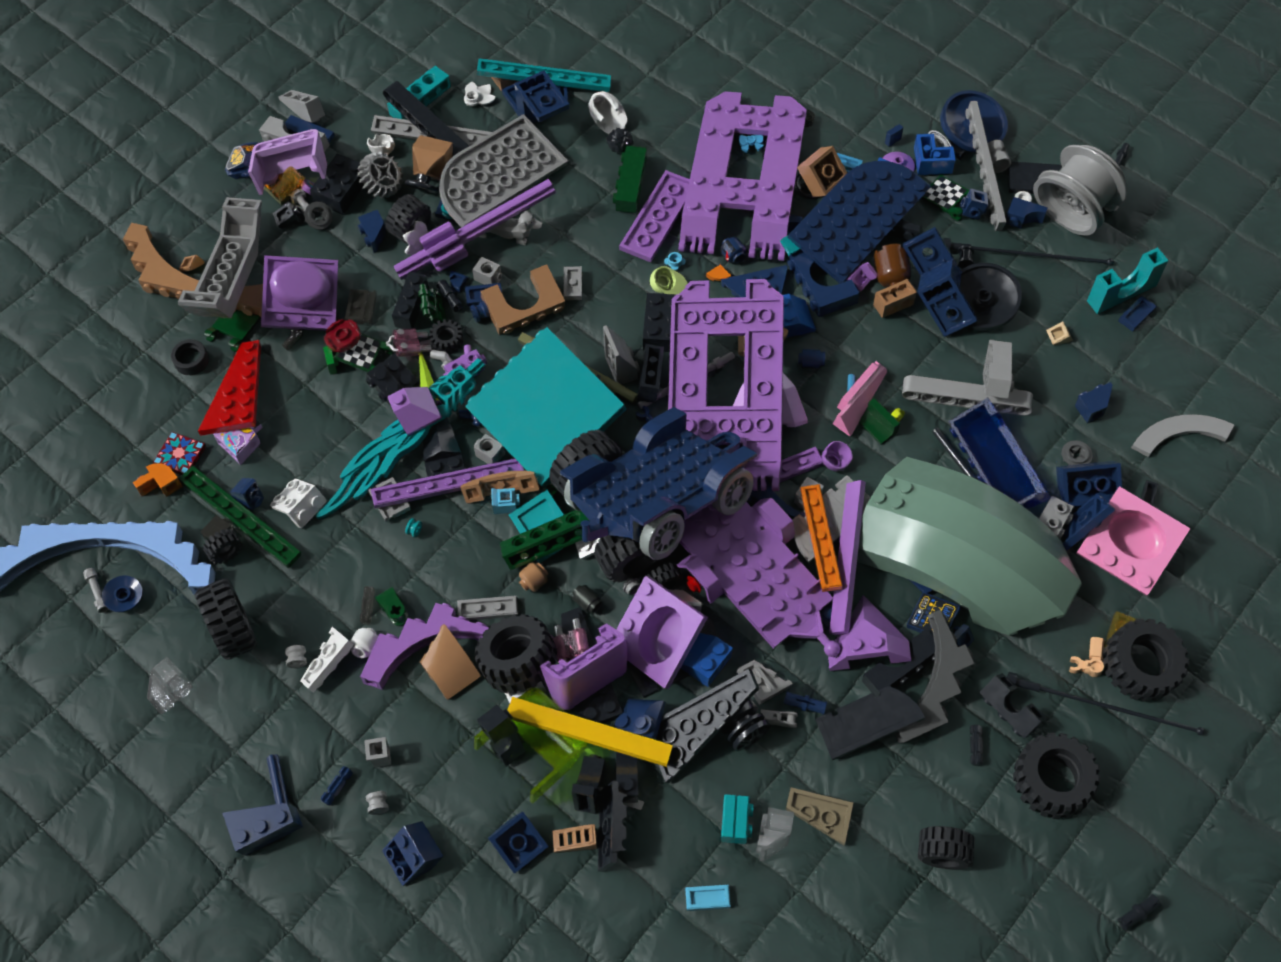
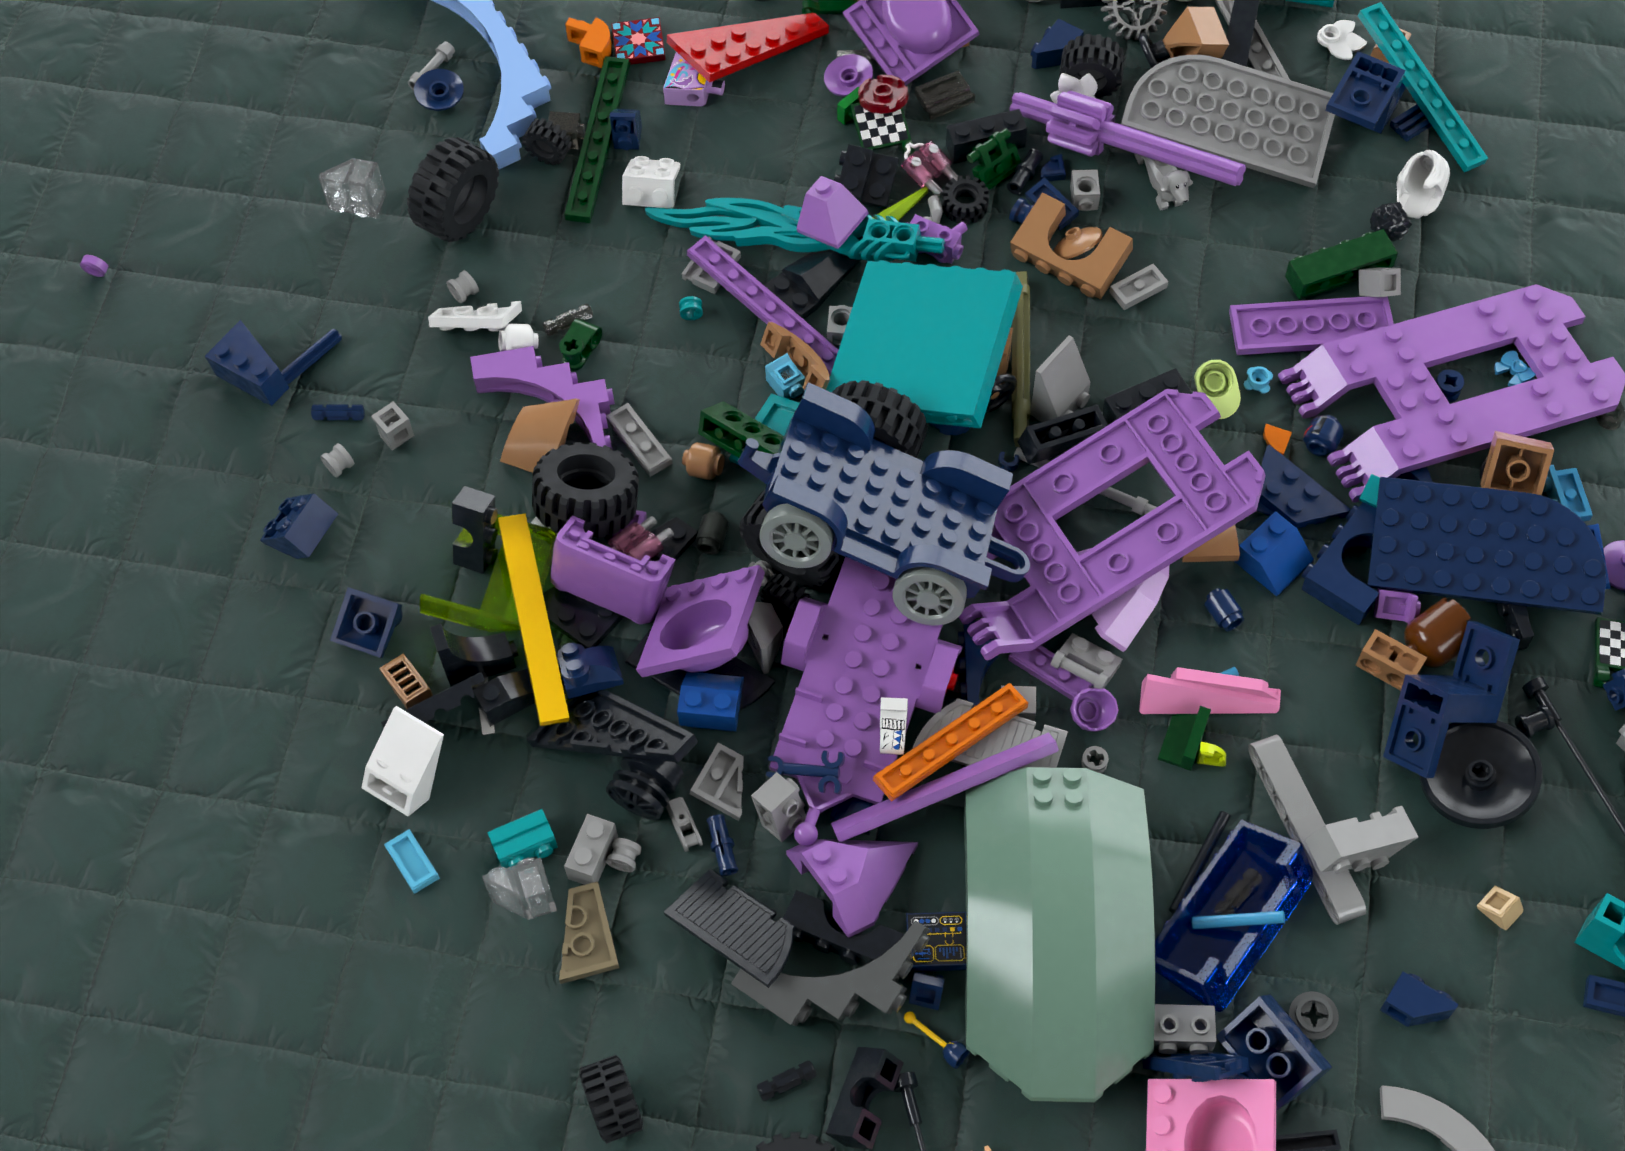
camera: 60 degrees right, 0 degrees up
none -> medium lavender tile [80,255,108,277]
none -> white slope [361,706,444,816]
none -> light grey brick [564,814,618,885]
none -> light grey wheel [606,838,641,872]
none -> light grey brick [751,772,806,842]
none -> dark blue bar [766,750,845,794]
none -> medium lavender dish [824,54,873,97]
none -> white leg [880,697,908,755]
none -> hinge [904,1011,970,1069]
none -> light grey plate [1050,633,1123,689]
none -> medium nougat dish [1054,227,1103,259]
none -> light grey bush [1081,746,1109,774]
none -> dark azure bar [1192,911,1285,929]
none -> clear smoke axle [1214,868,1263,915]
none -> light grey brick [1359,267,1401,297]
none -> dark blue wheel [1436,369,1464,403]

